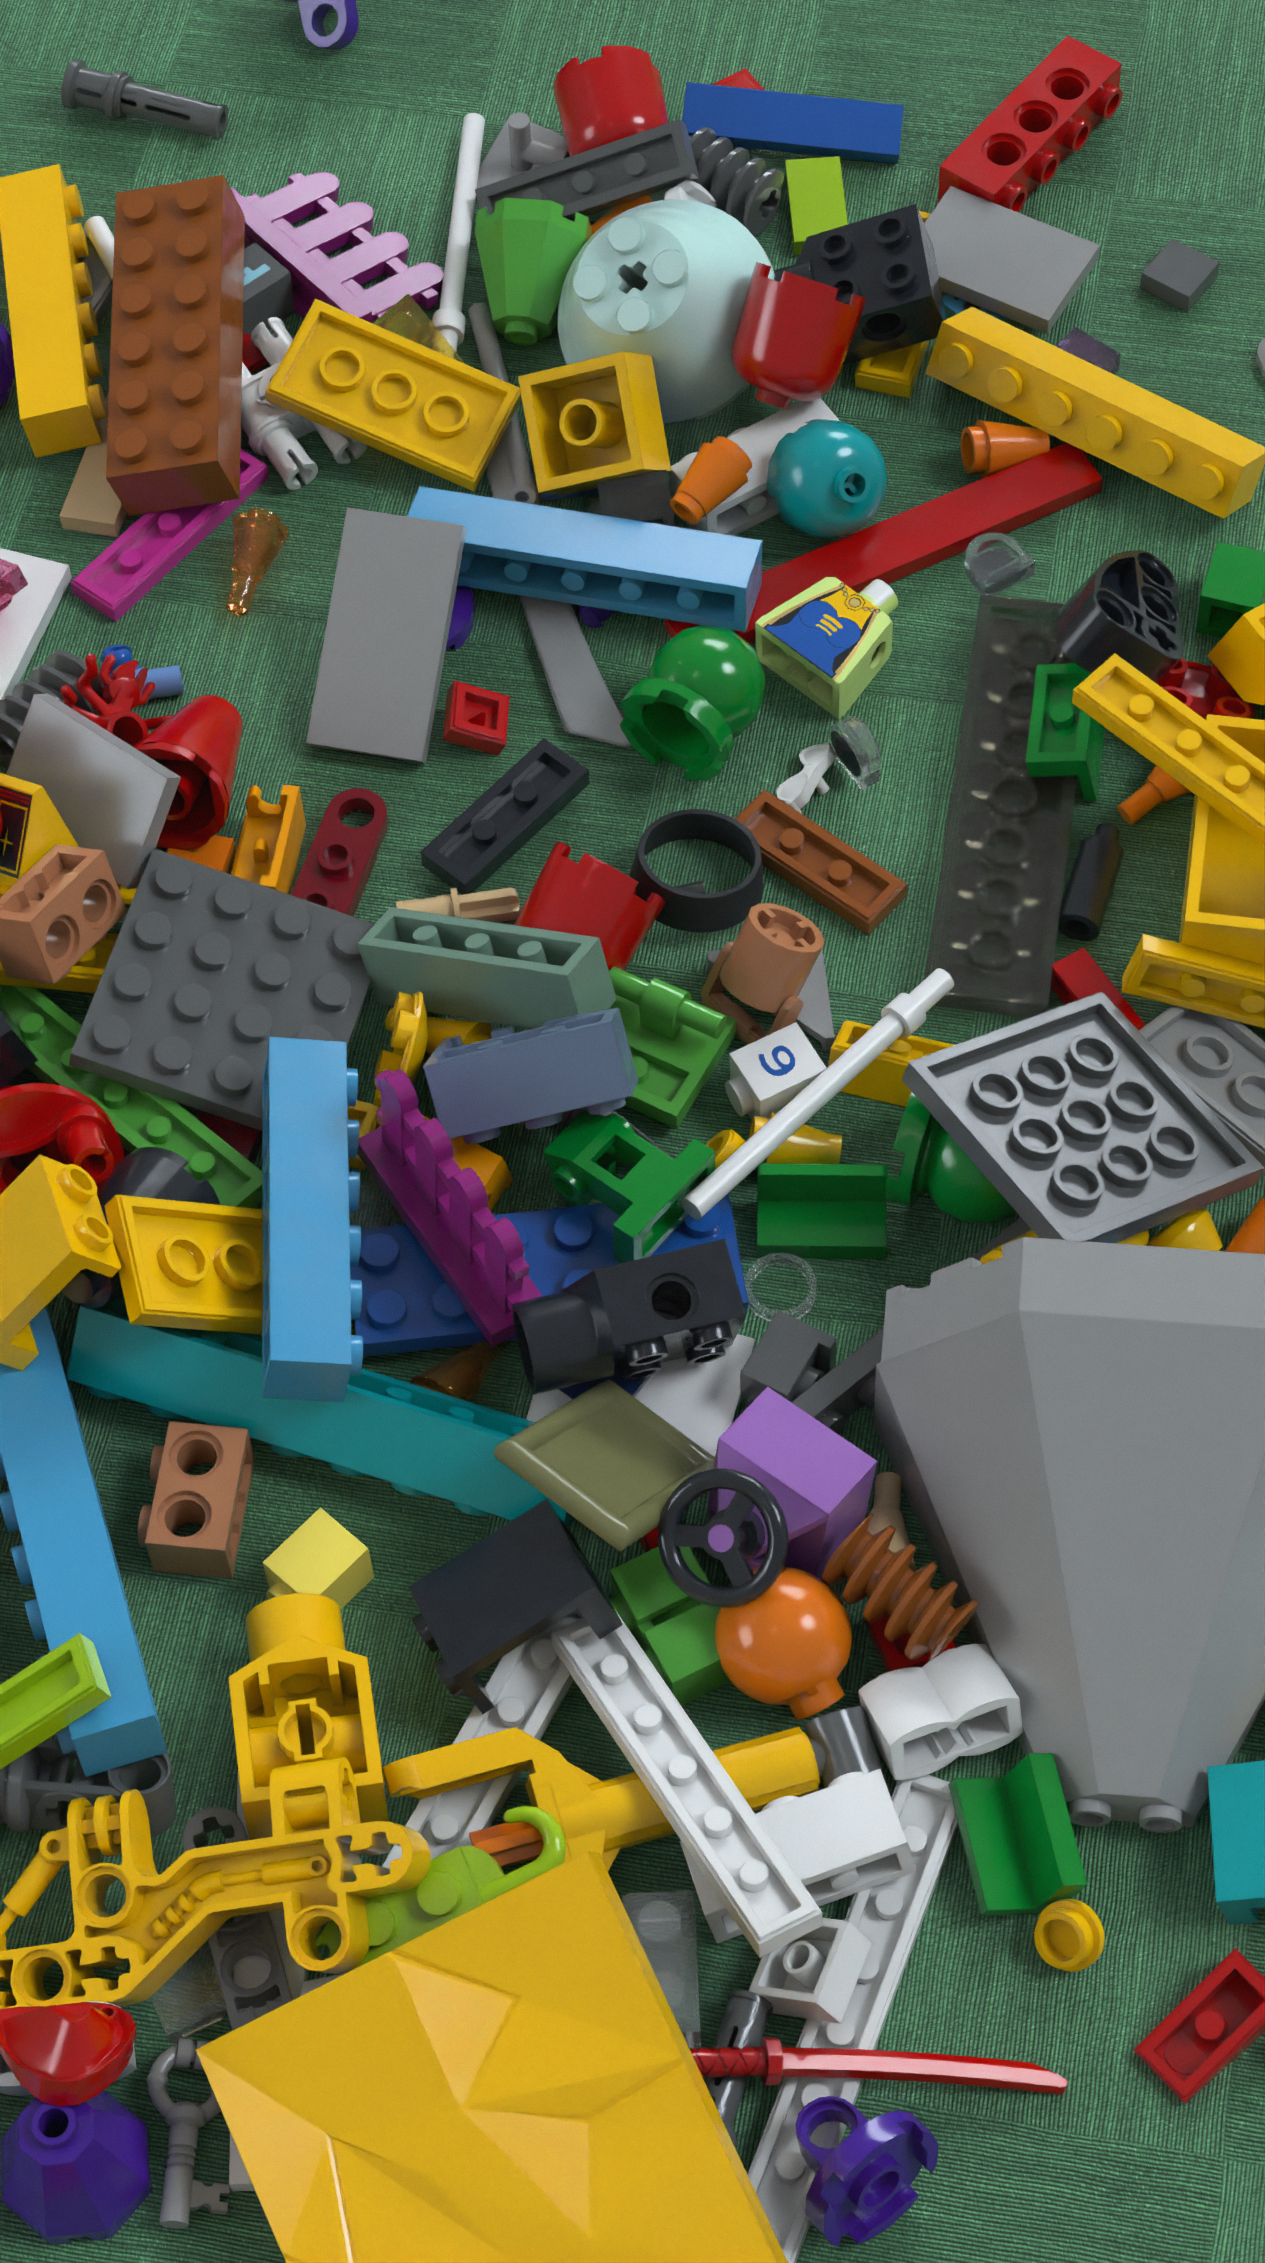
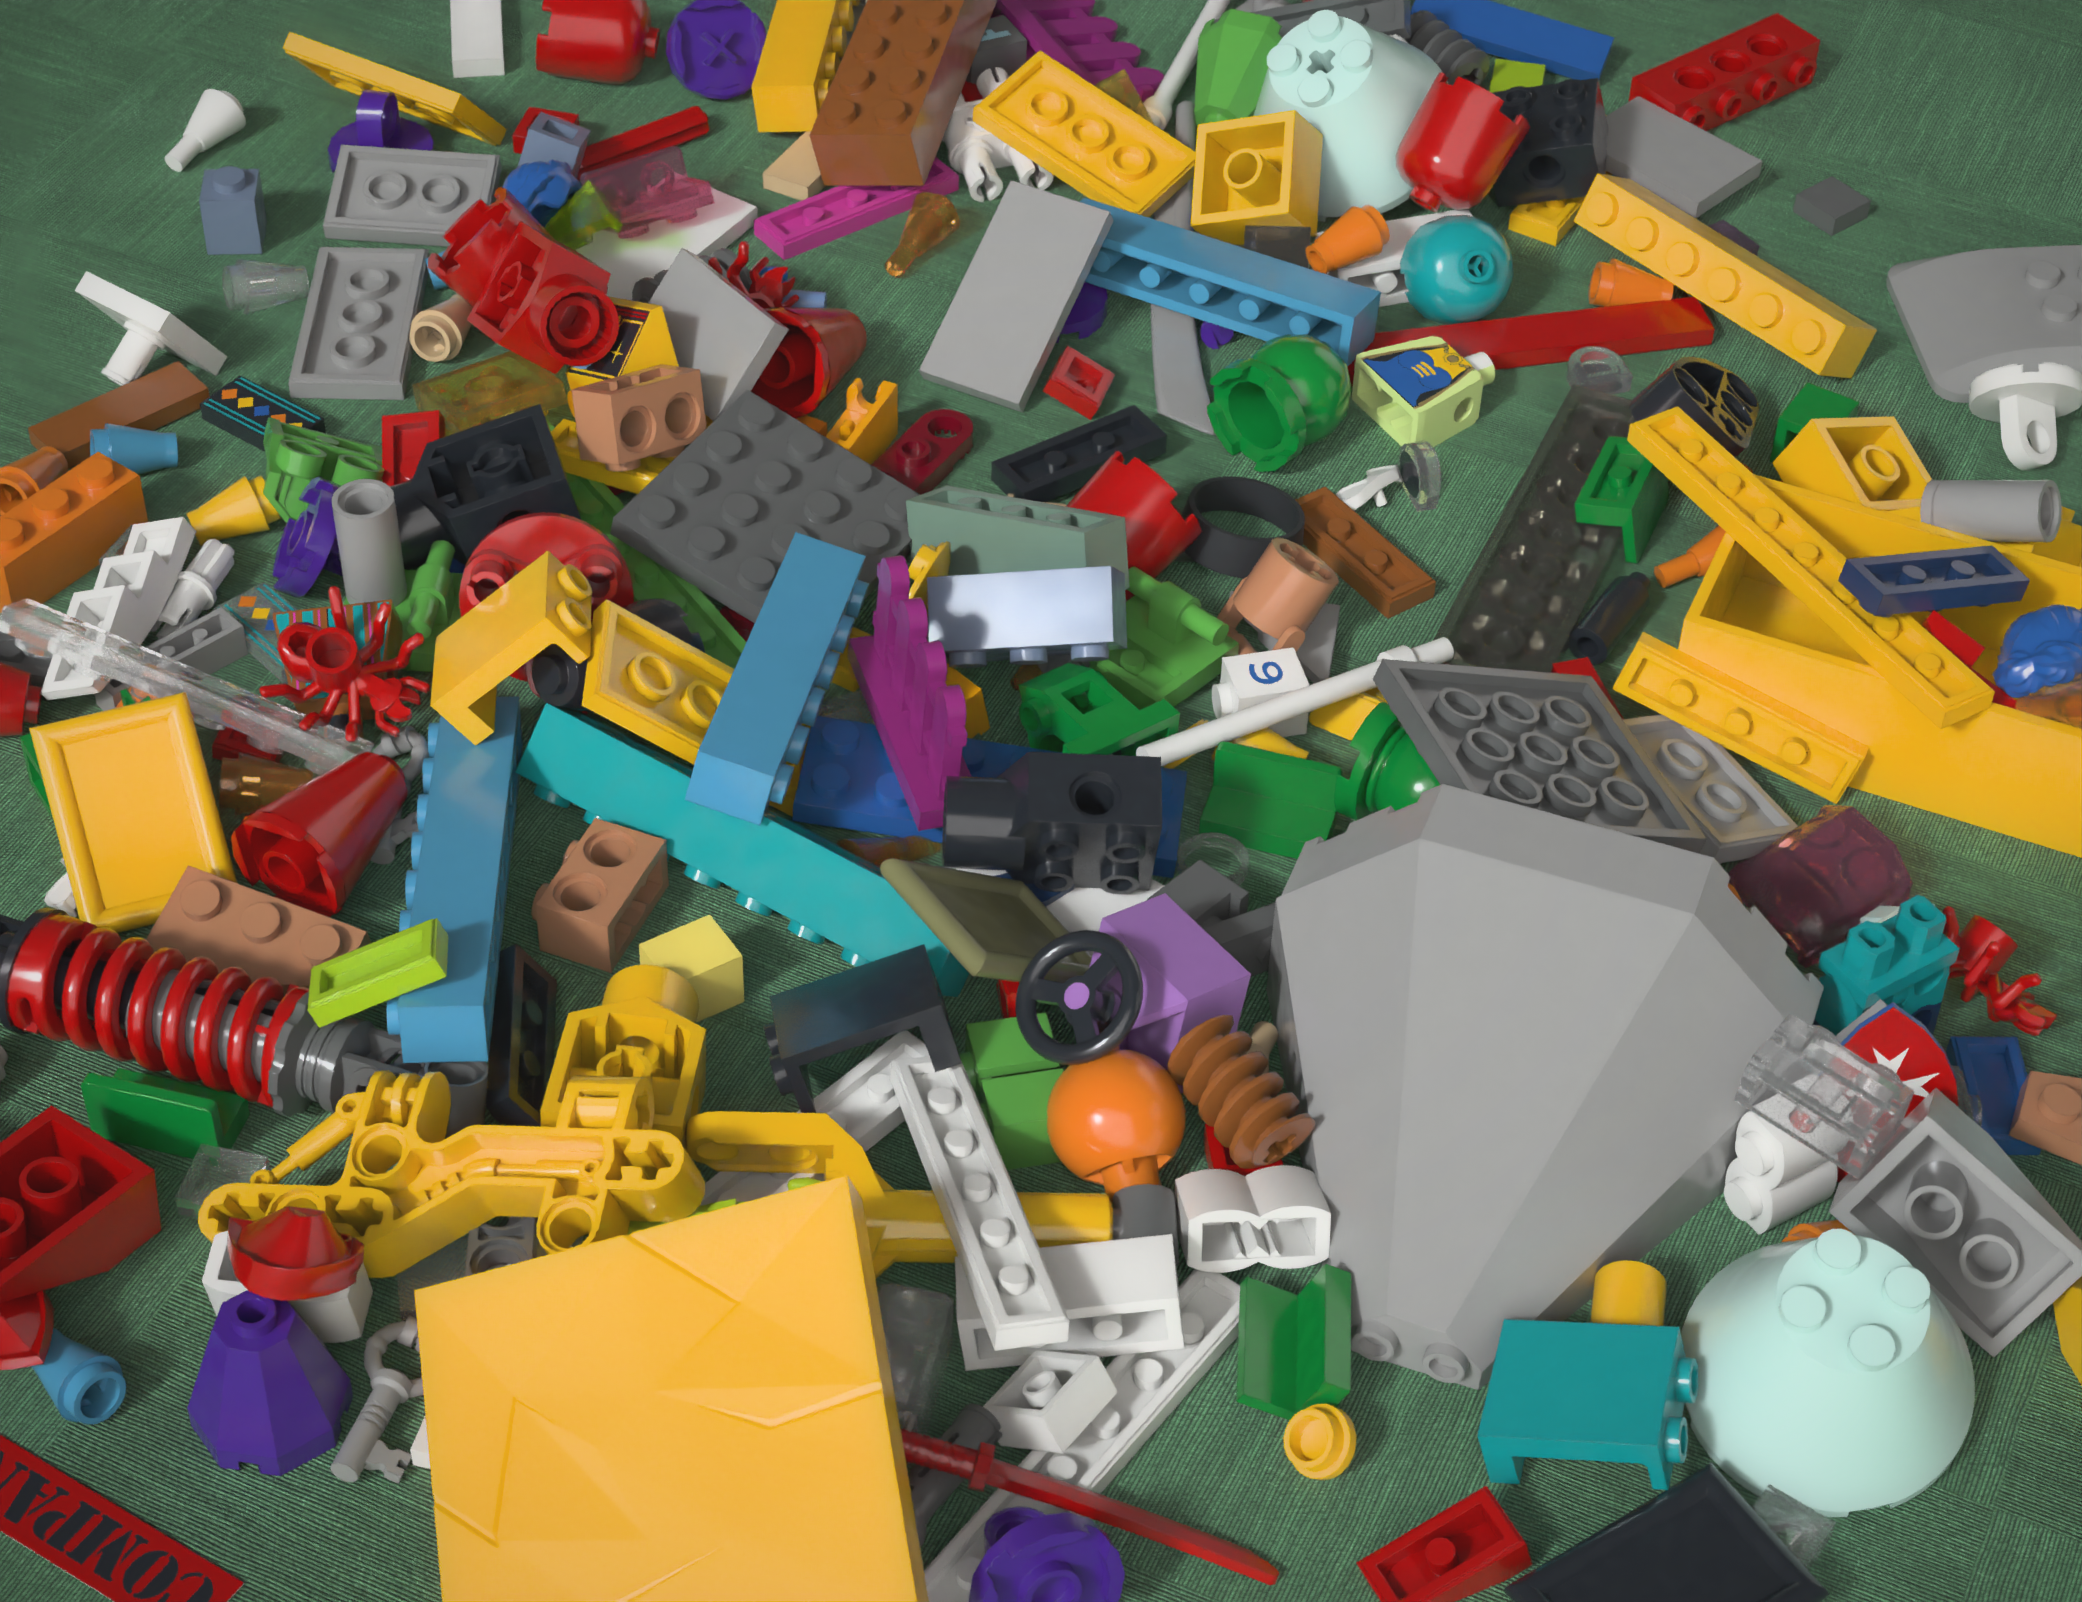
camera: 10 degrees right, 15 degrees down
none -> black plate [486,944,557,1127]

